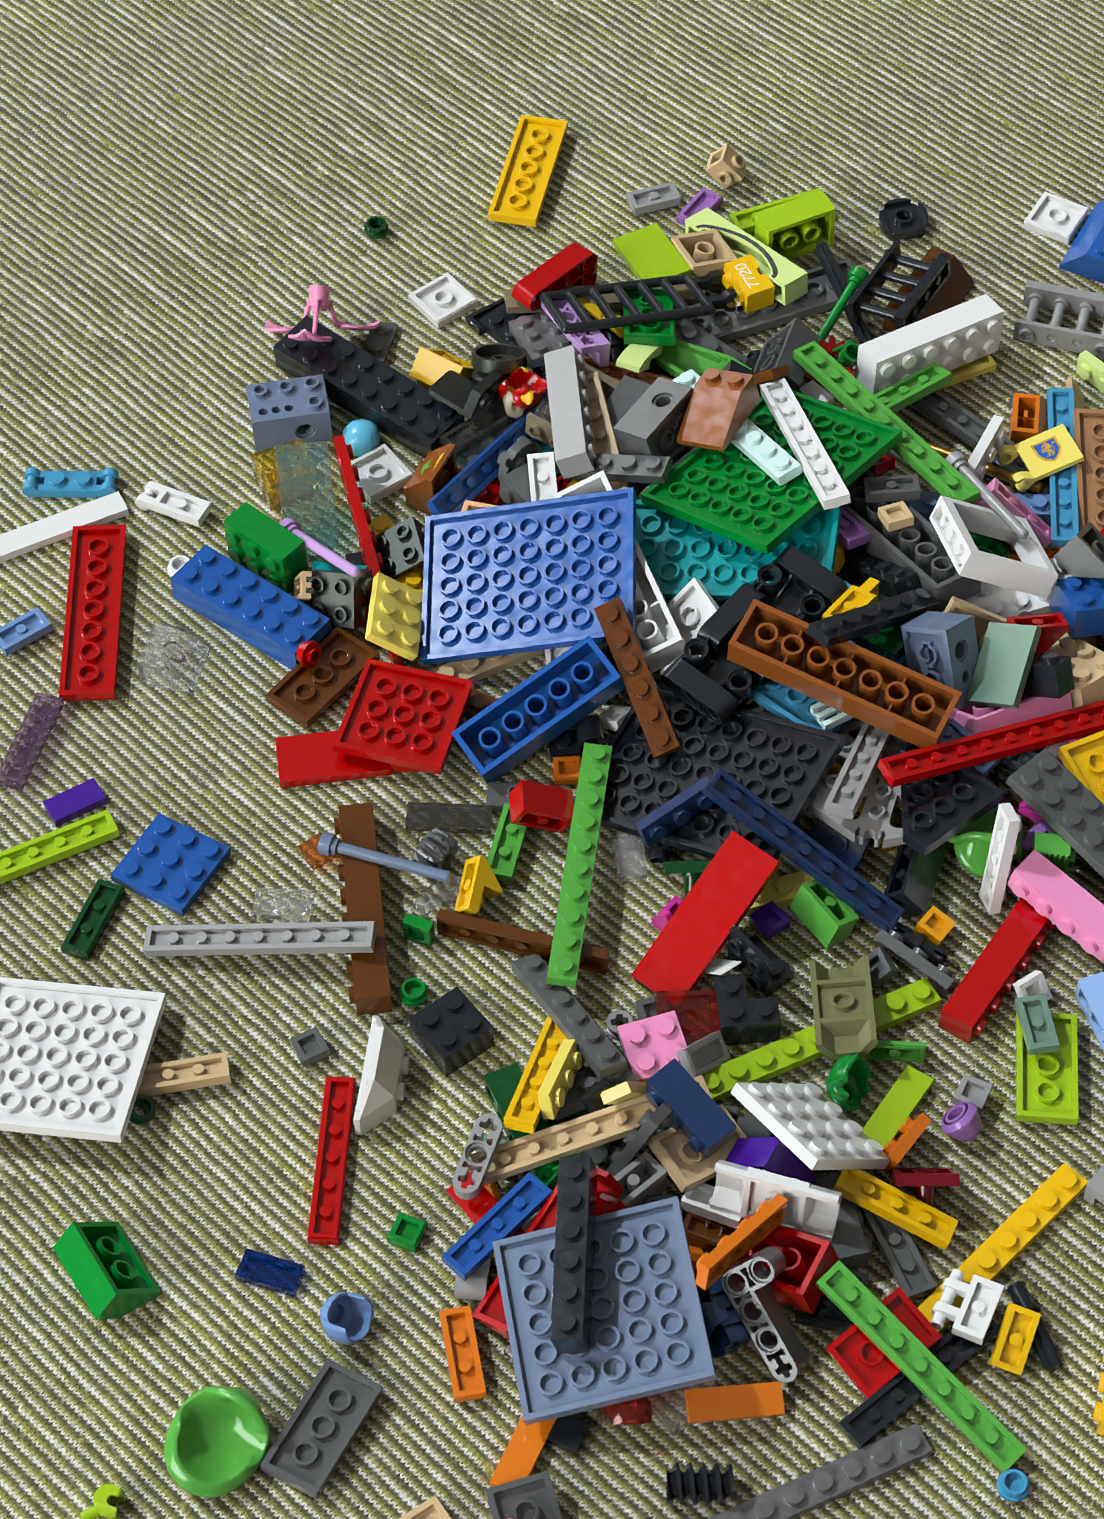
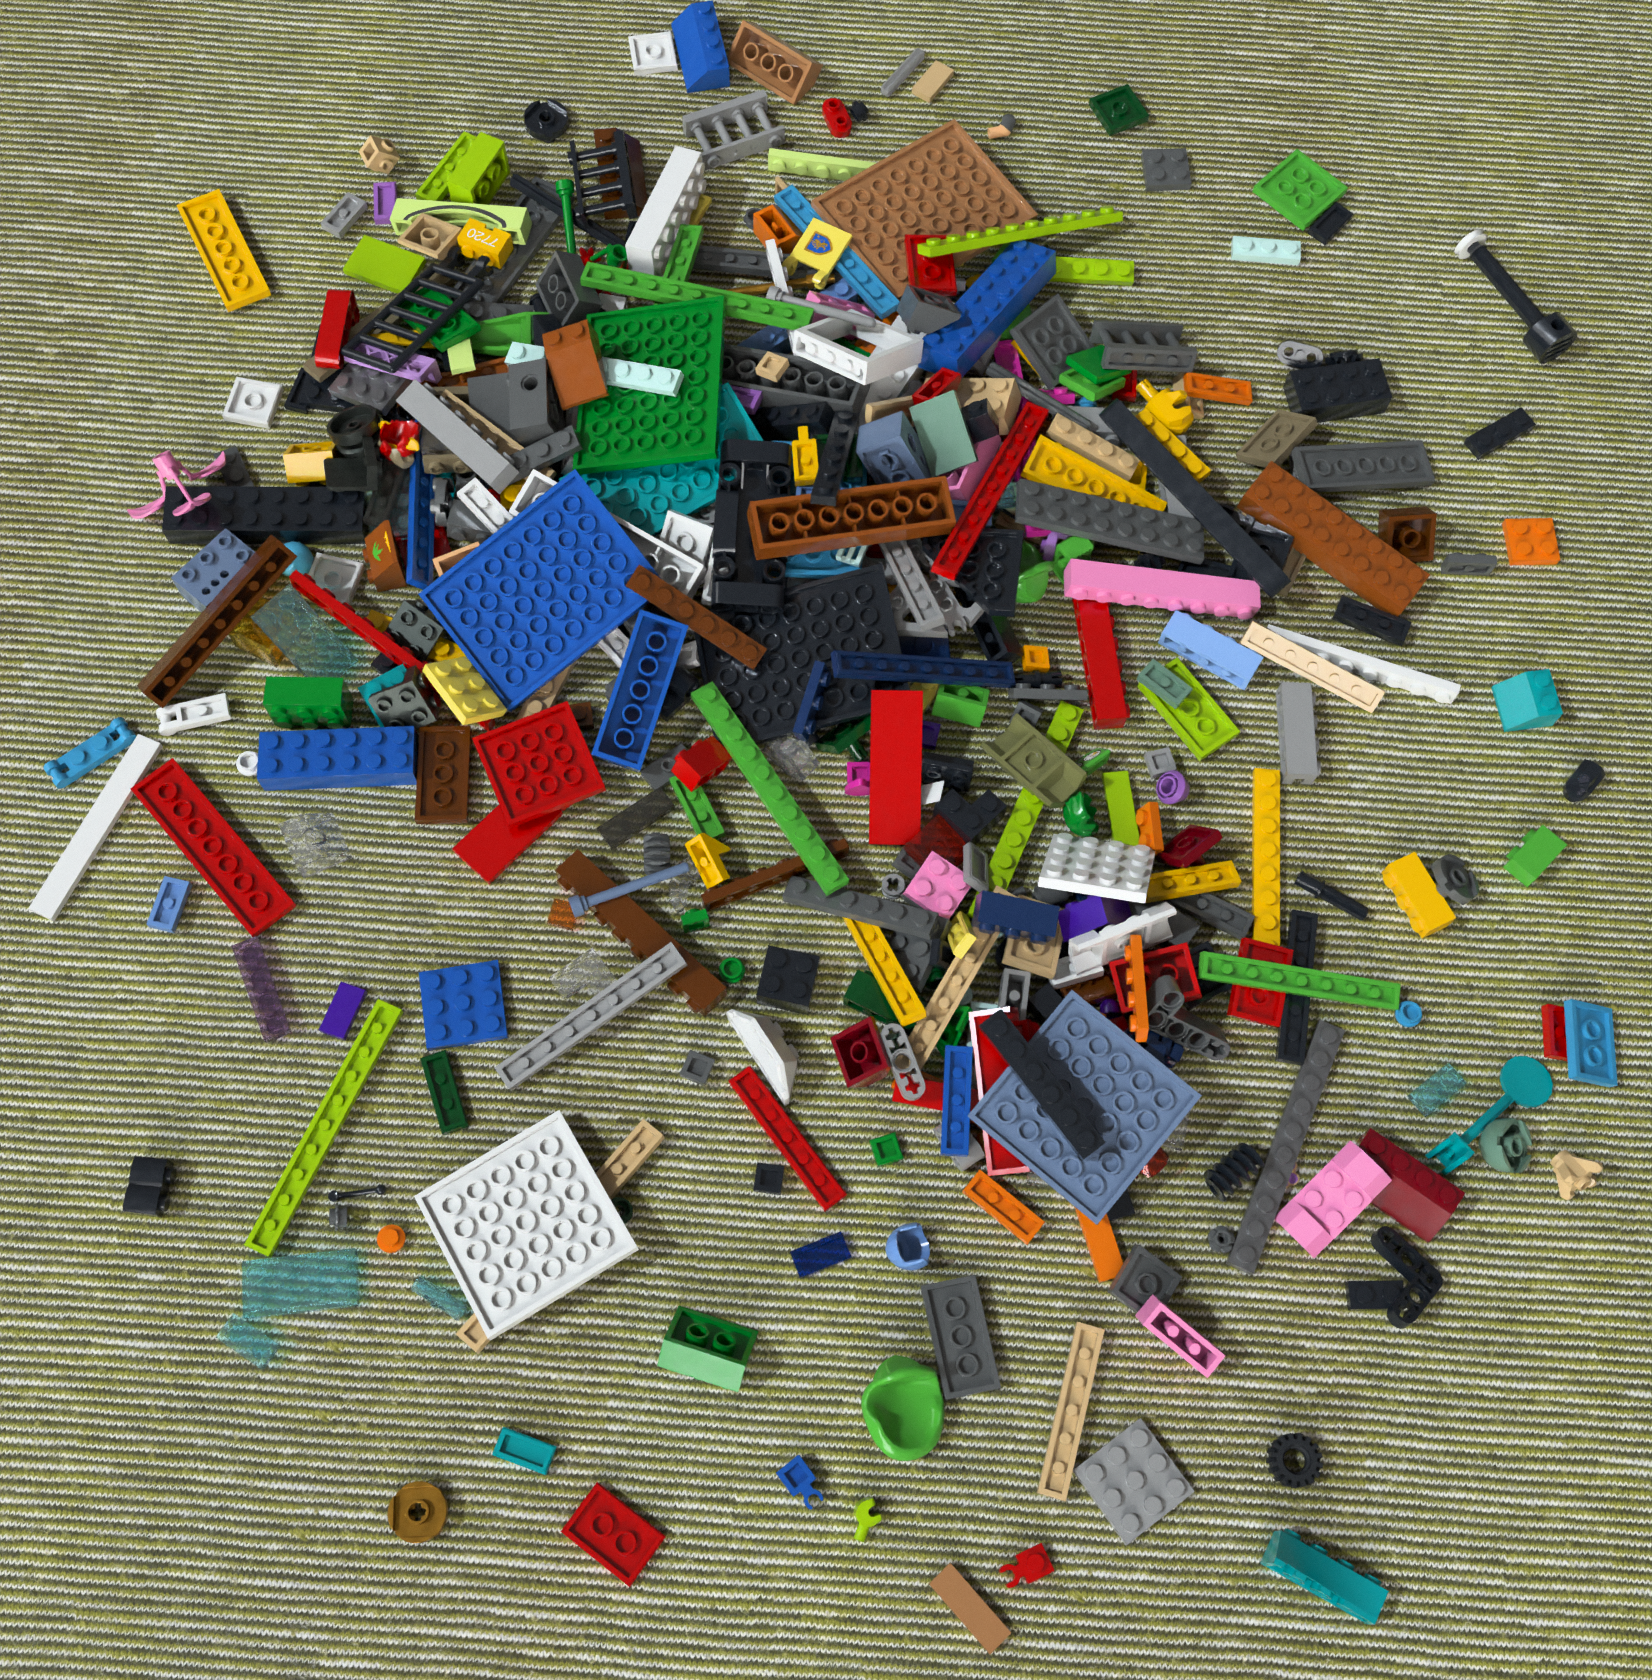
camera: 45 degrees left, 15 degrees up
lavender piece [279,518,360,577] -> none
tan tile [294,571,312,603] -> none
red plate [296,641,321,668] -> none
dark green plate [364,216,389,239] -> none
light yellow plate [537,1039,582,1119] -> none
orange tile [553,756,581,785] -> none
dark grey plate [607,1103,672,1177] -> none
orange tile [684,1381,785,1424] -> none
dark orange plate [753,364,791,389] -> none
white plate [760,378,851,510] -> none
dark grey plate [863,474,920,503] -> none
white plate [931,1269,1004,1345] -> none
white plate [979,803,1022,914] -> none
yellow plate [988,1303,1041,1376] -> none
white plate [1013,970,1052,1001] -> none
none -> reddish brown brick [137,535,297,708]
none -> black plate [753,1162,784,1195]
none -> blue plate [776,1455,823,1510]
none -> dark red slope [830,1016,891,1088]

